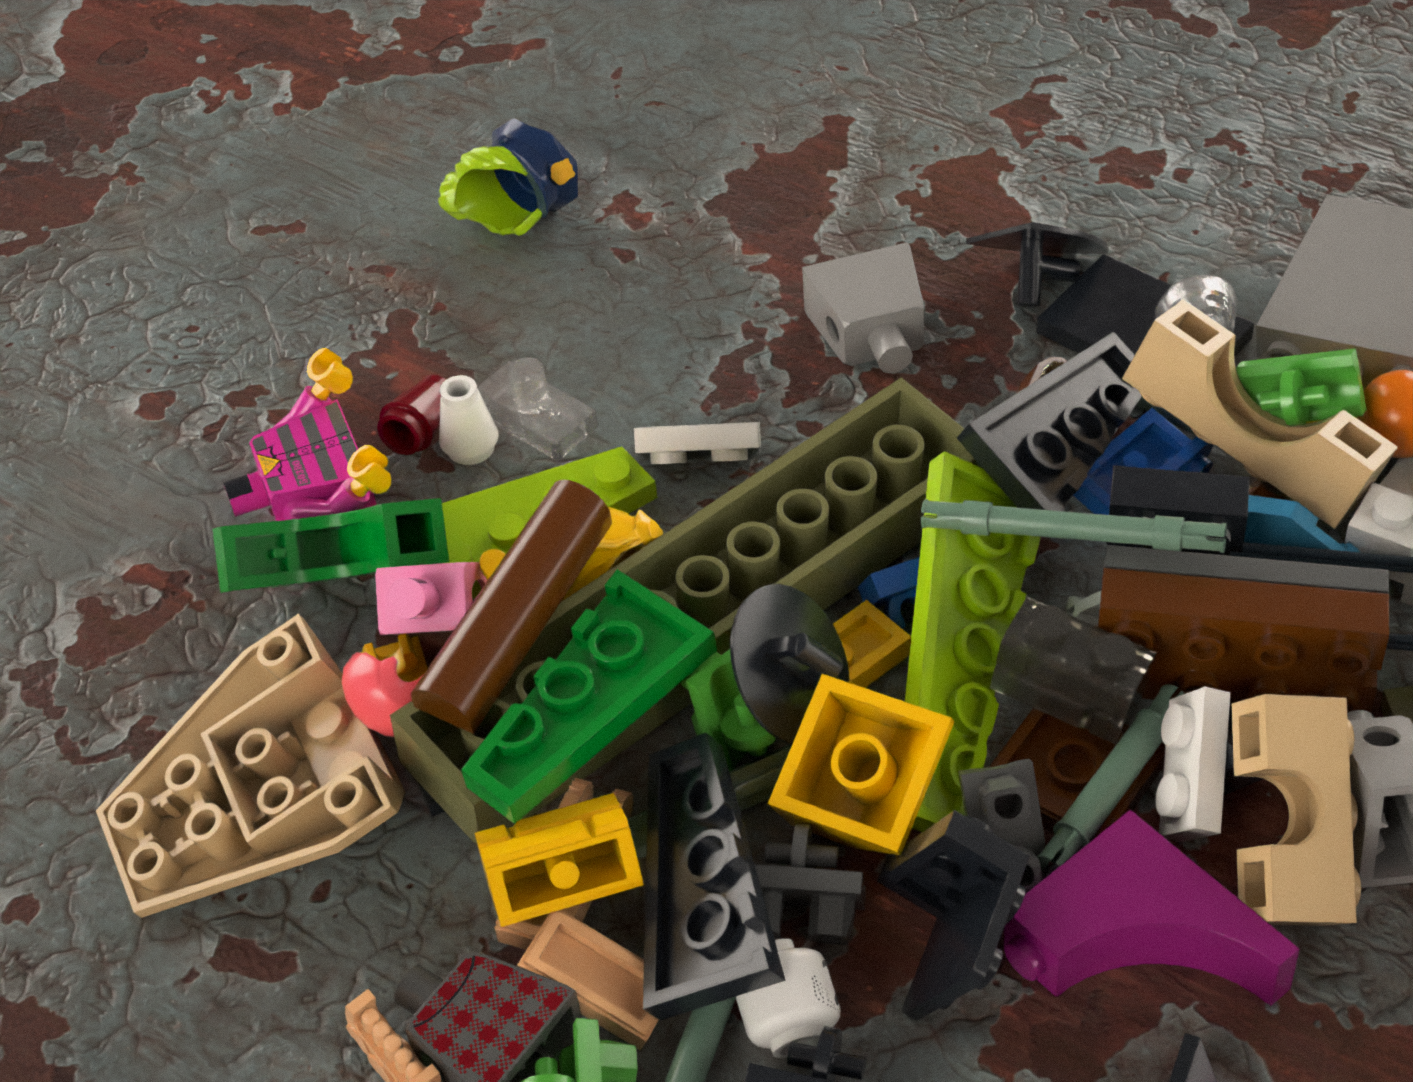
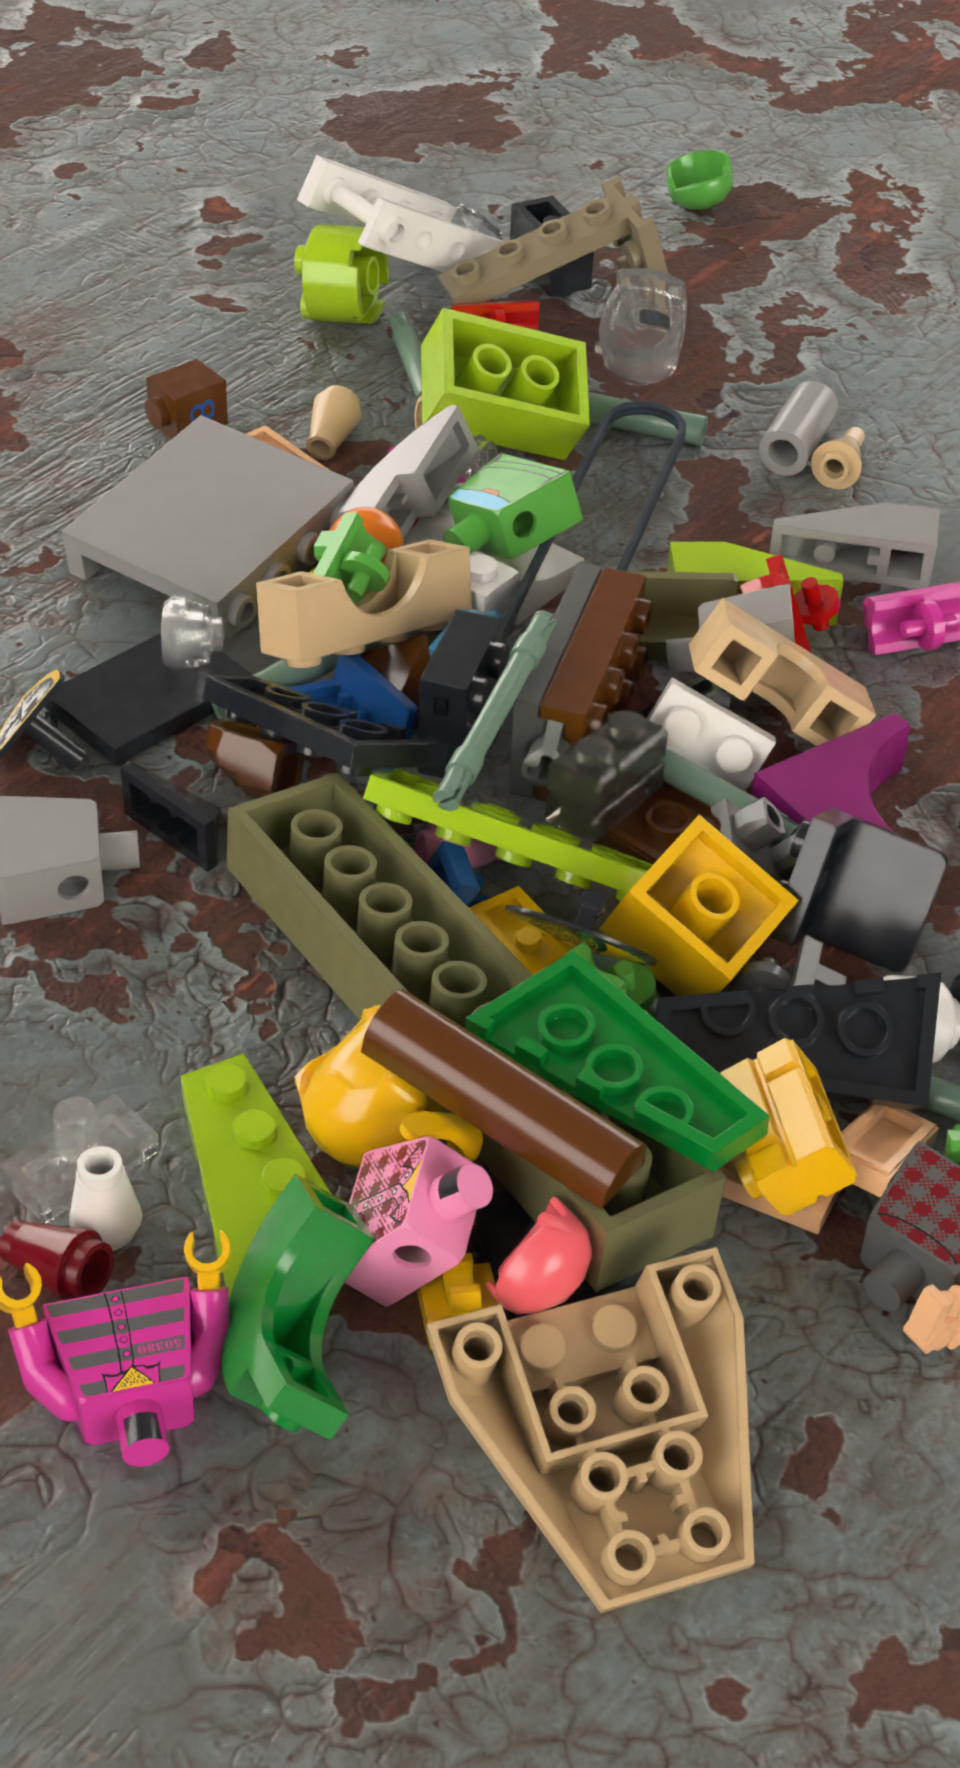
camera: 90 degrees left, 5 degrees down
white plate [634,422,761,464] -> none
none -> black slope [120,761,220,872]

